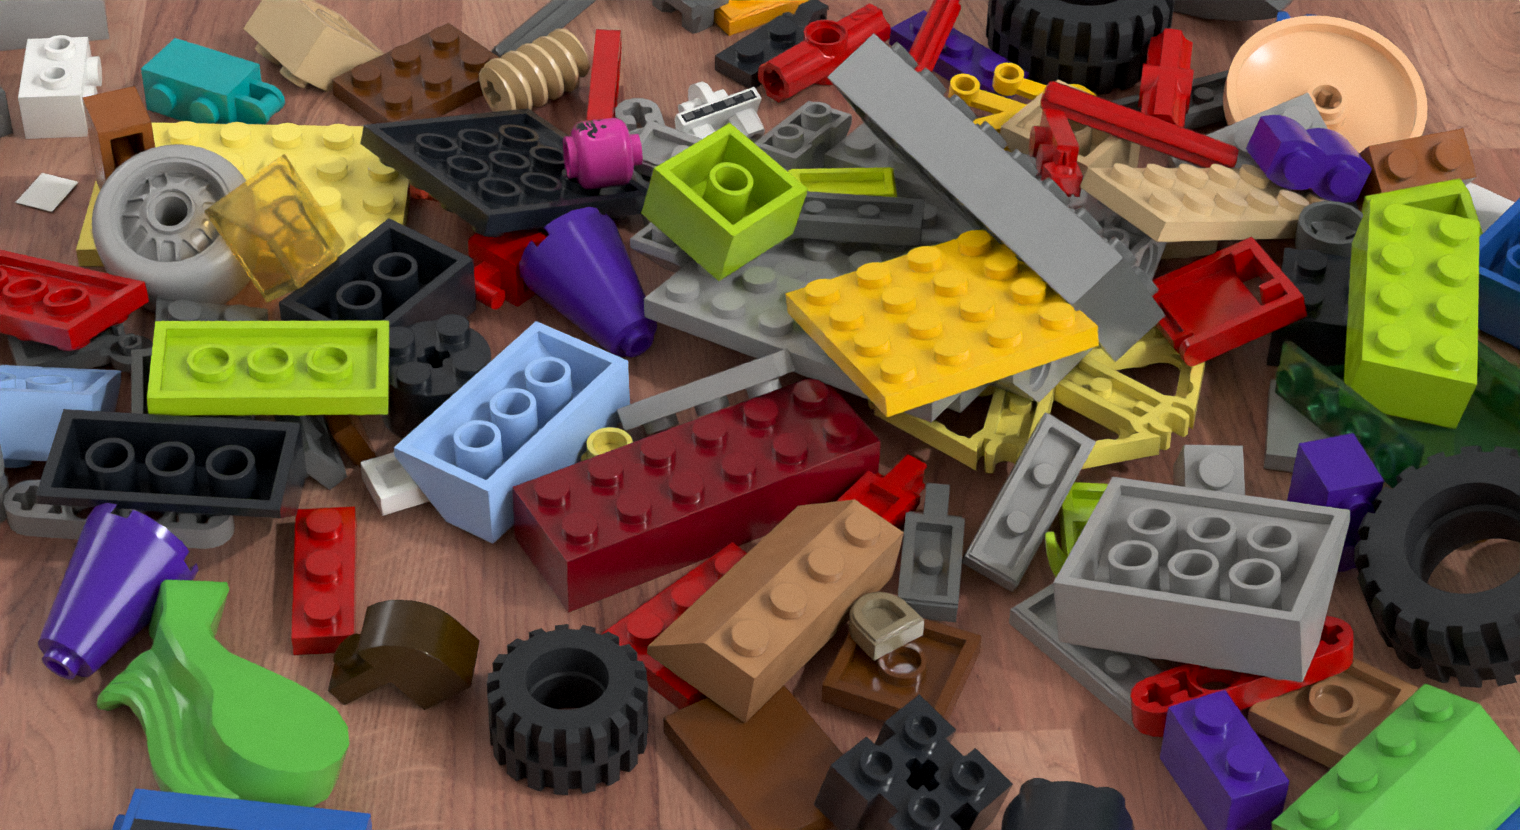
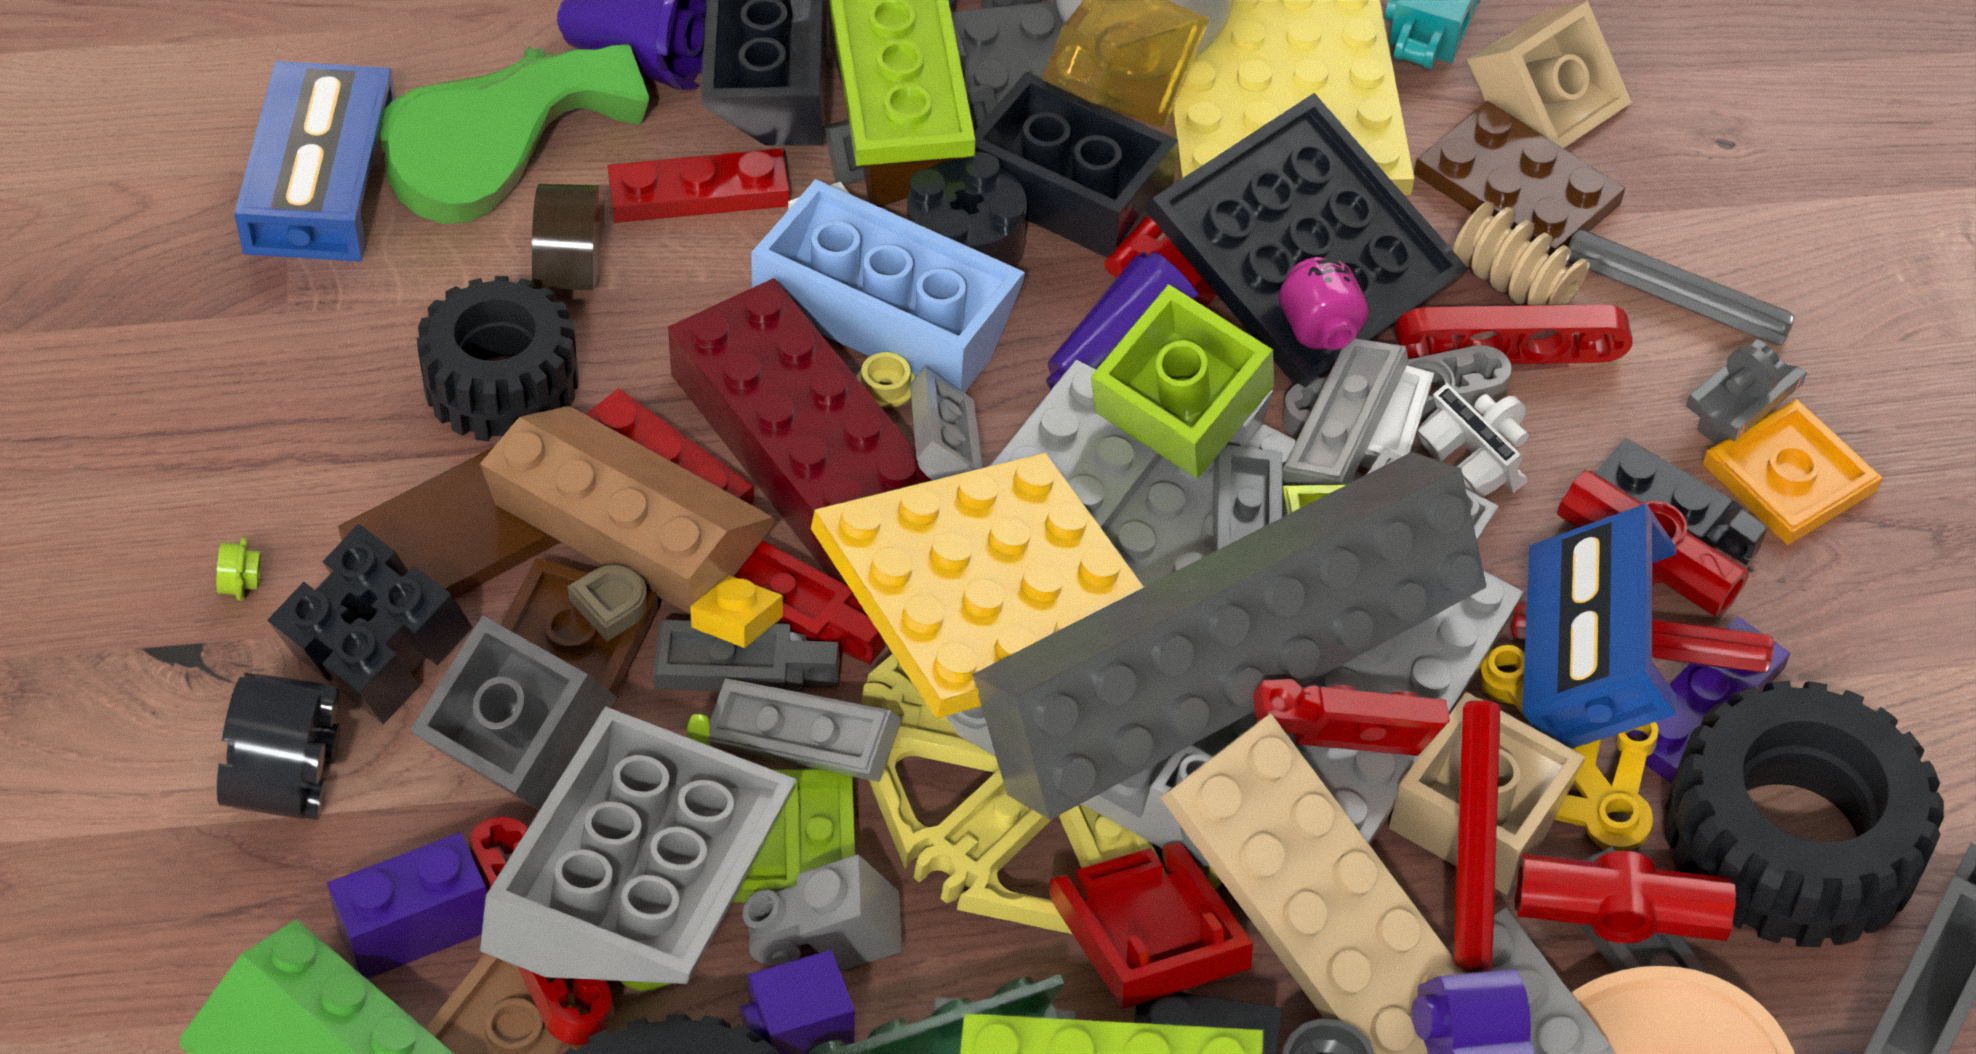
camera: 85 degrees right, 10 degrees up
none -> flat silver brick [410,615,617,810]
none -> yellow plate [690,575,783,648]
none -> blue panel [1522,504,1677,749]

